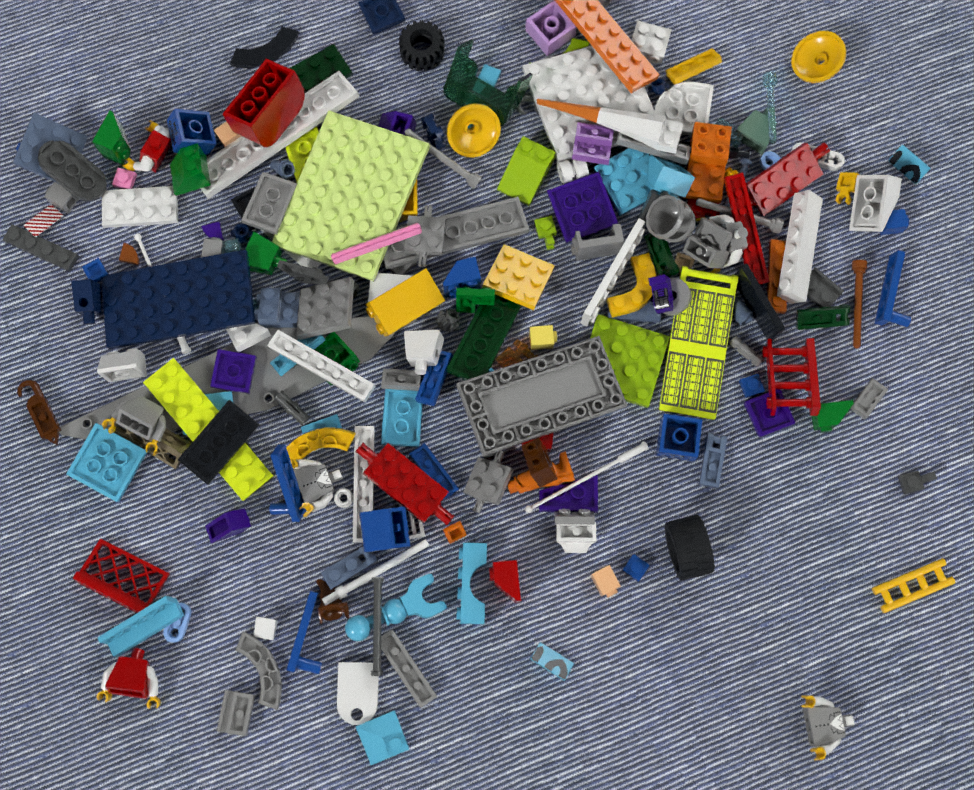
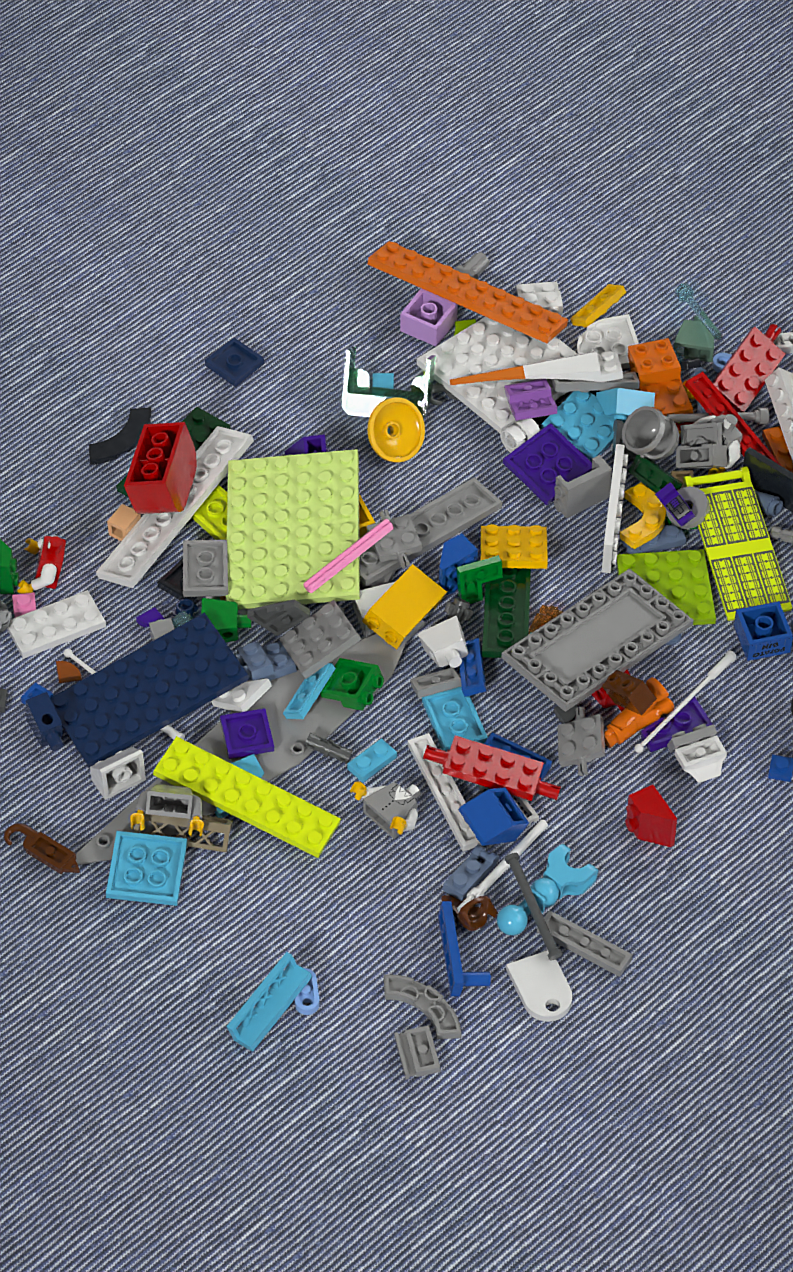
camera: 20 degrees left, 25 degrees down
red fence [73,538,170,613] -> none
red torso [96,648,161,709] -> none
blue brick [167,109,217,155] -> none
green slope [170,143,211,196] -> none
black tile [178,400,260,485] -> none
dark purple slope [205,508,251,544] -> none
white slope [254,616,278,640] -> none
white plate [267,330,376,403] -> none
blue piece [269,444,307,522] -> none
sand blue cone [270,160,295,178] -> none
yellow tile [286,427,356,460] -> none
white plate [334,488,353,508] -> none
medium azure plate [356,710,409,765] -> none
black tyre [399,20,445,72] -> none
light grey piece [405,129,482,189] -> none
dark blue plate [421,113,446,150] -> none
orange slope [443,521,467,544] -> none
medium azure arch [457,543,487,625] -> none
lime slope [497,136,556,206] -> none
light yellow brick [529,325,557,350] -> none
slope [530,642,574,681] -> none
lime plate [534,216,557,250] -> none
light nougat brick [590,565,621,598] -> none
dark blue plate [648,78,670,95] -> none
yellow dish [791,31,846,83] -> none

